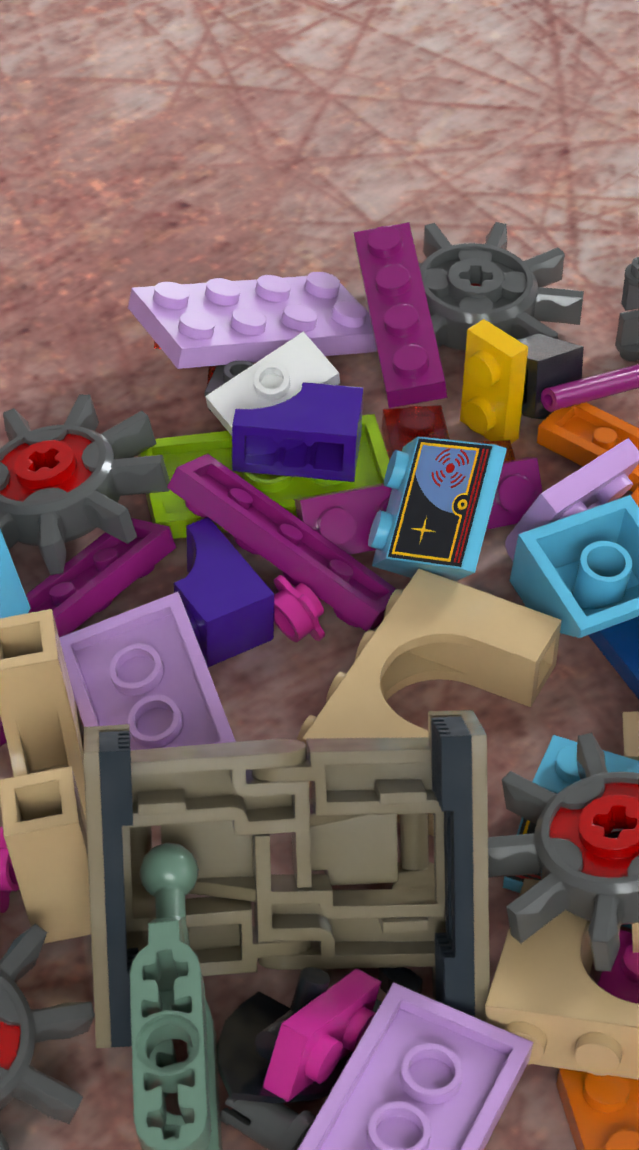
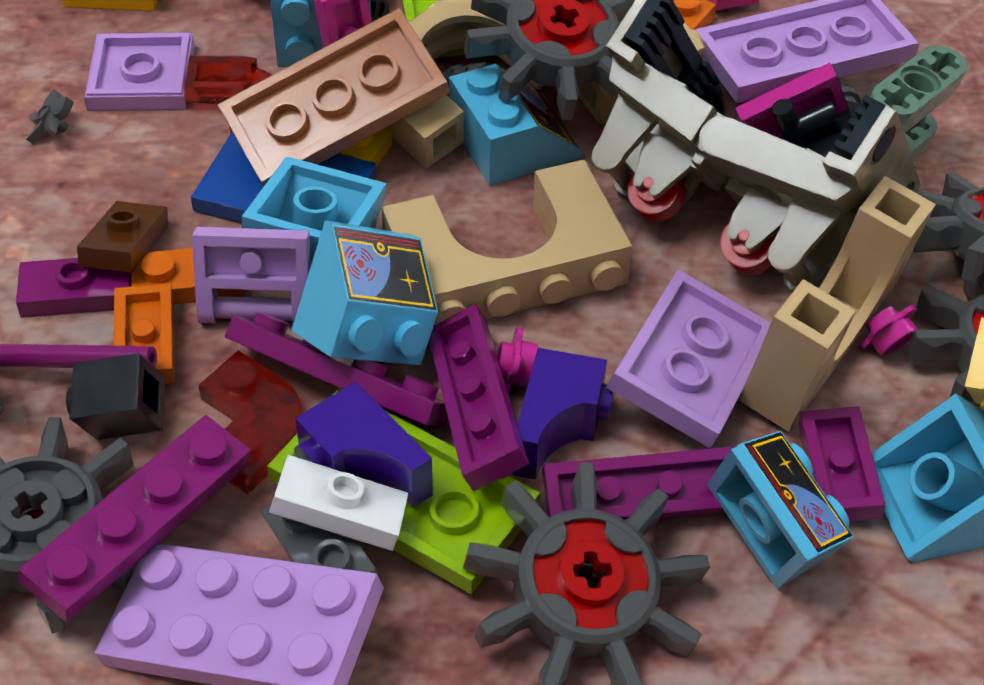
camera: 135 degrees left, 5 degrees up
yellow plate [460,319,528,448] -> none

